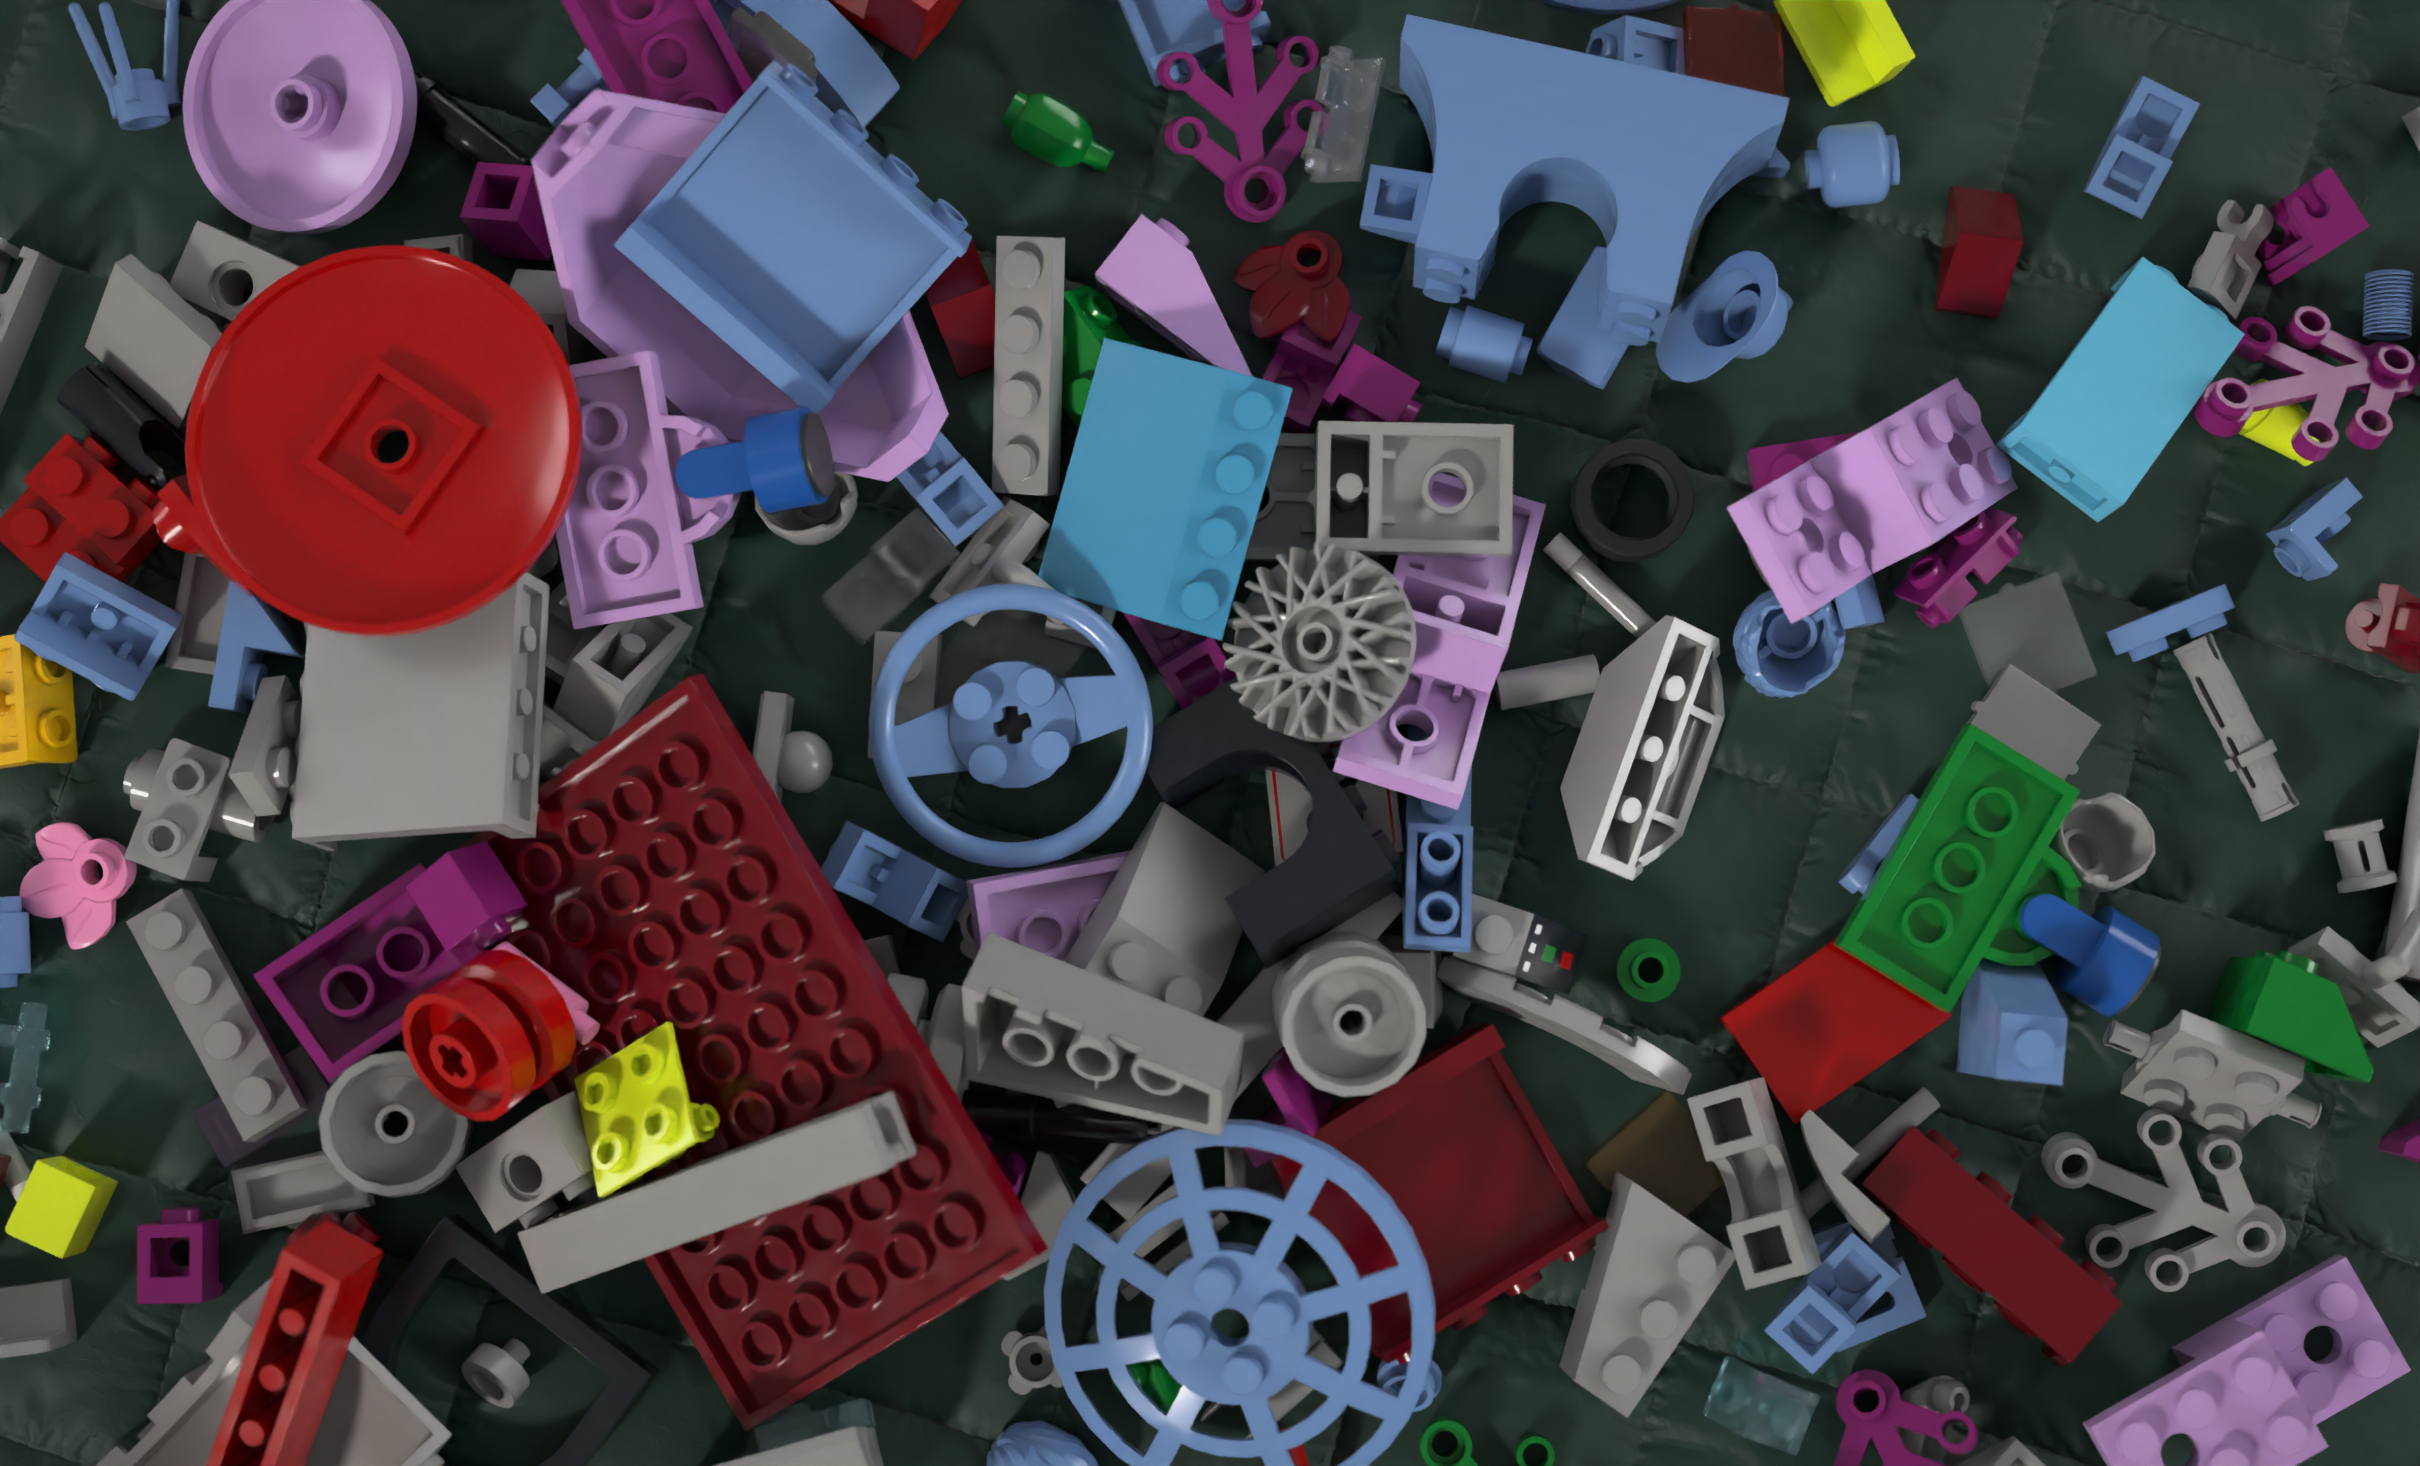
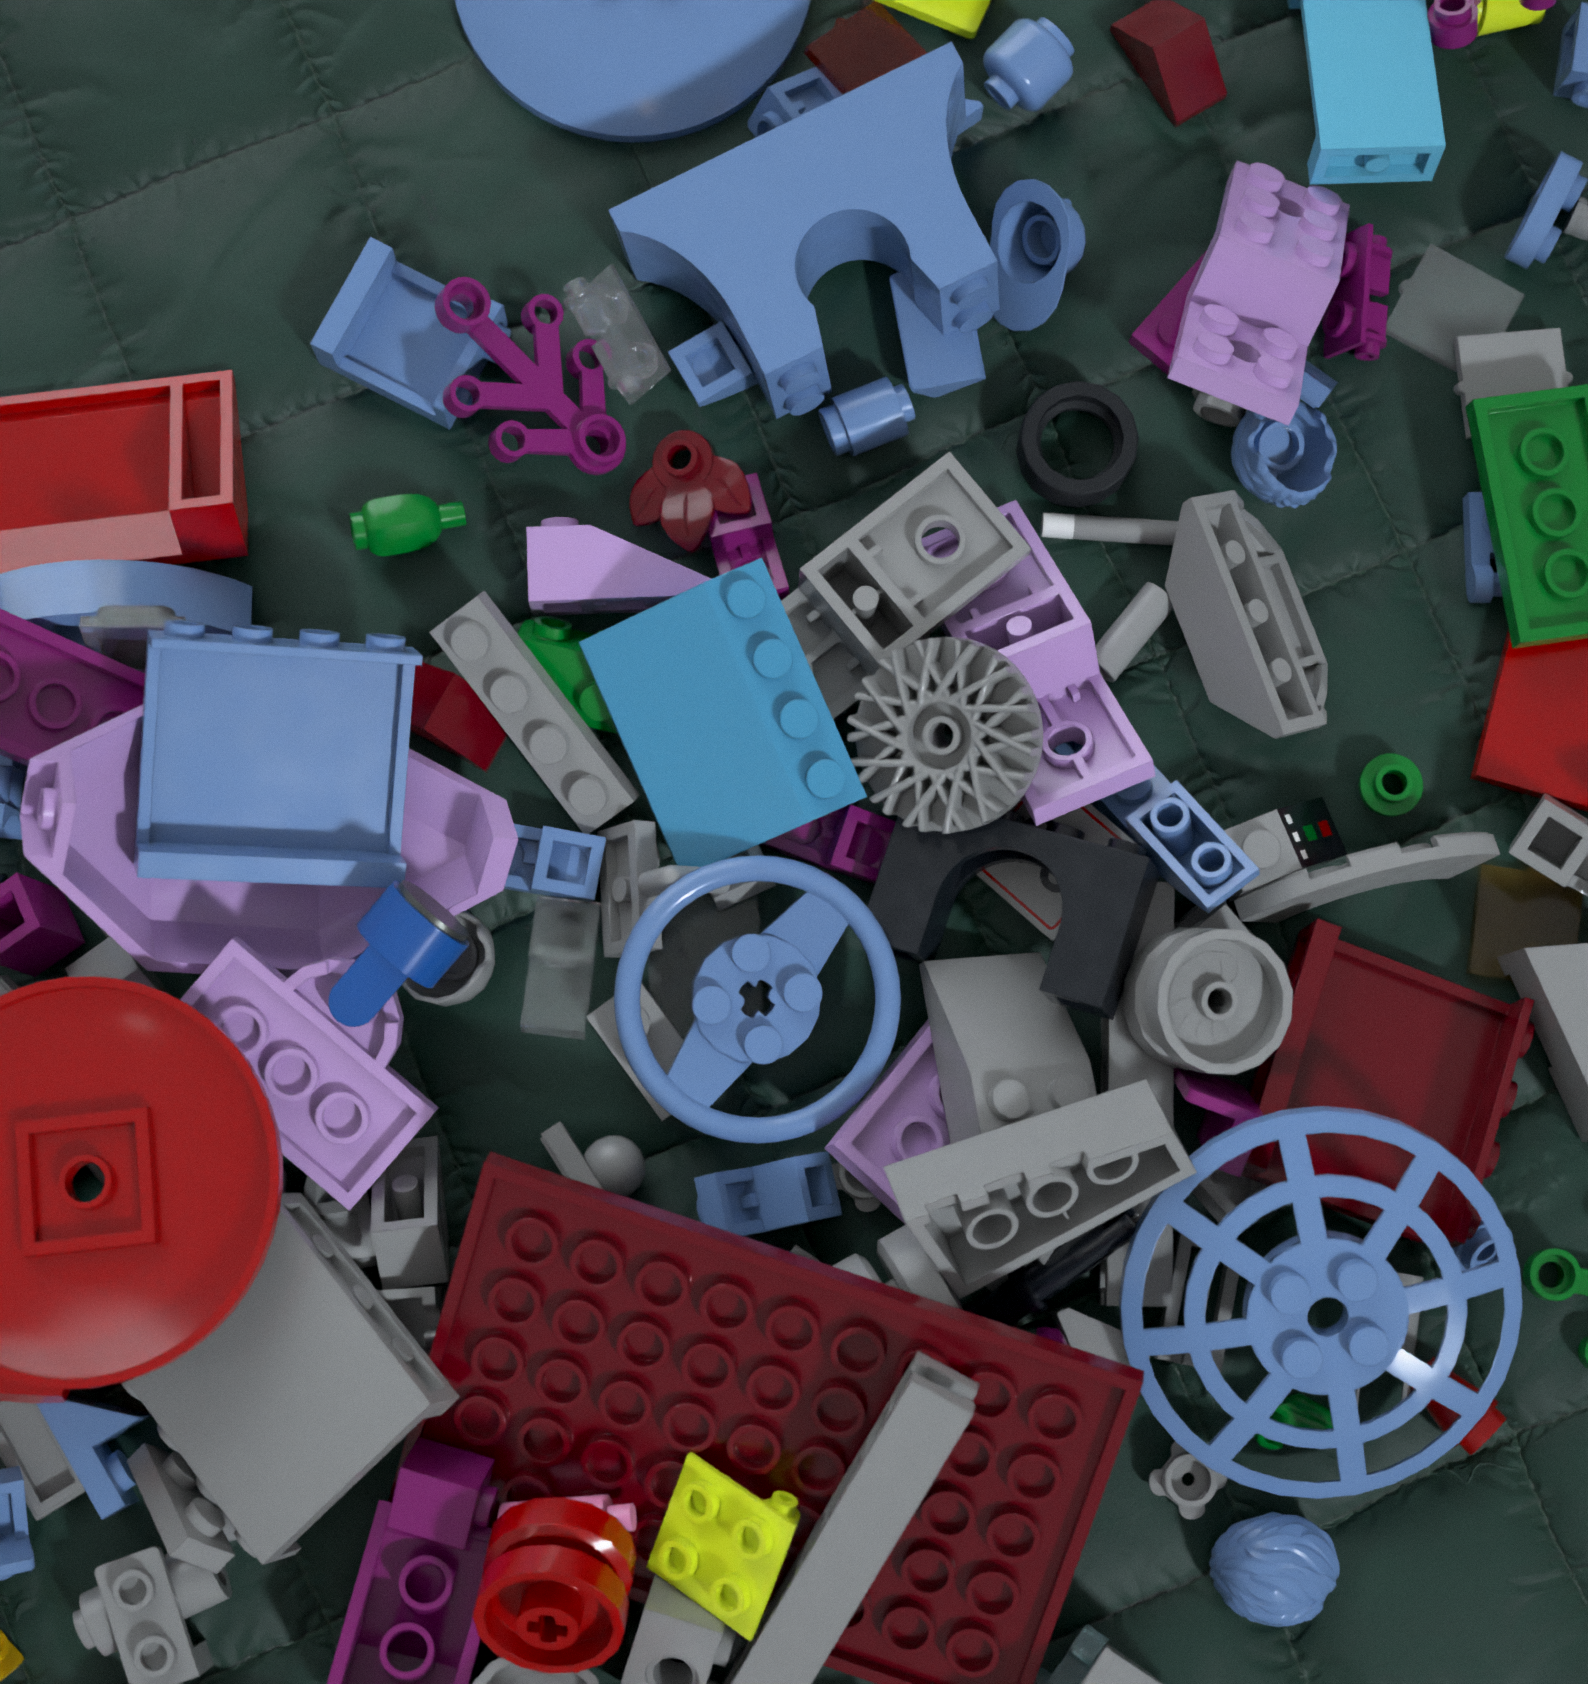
camera: 45 degrees left, 5 degrees down
magenta brick [1319,343,1422,422] -> none

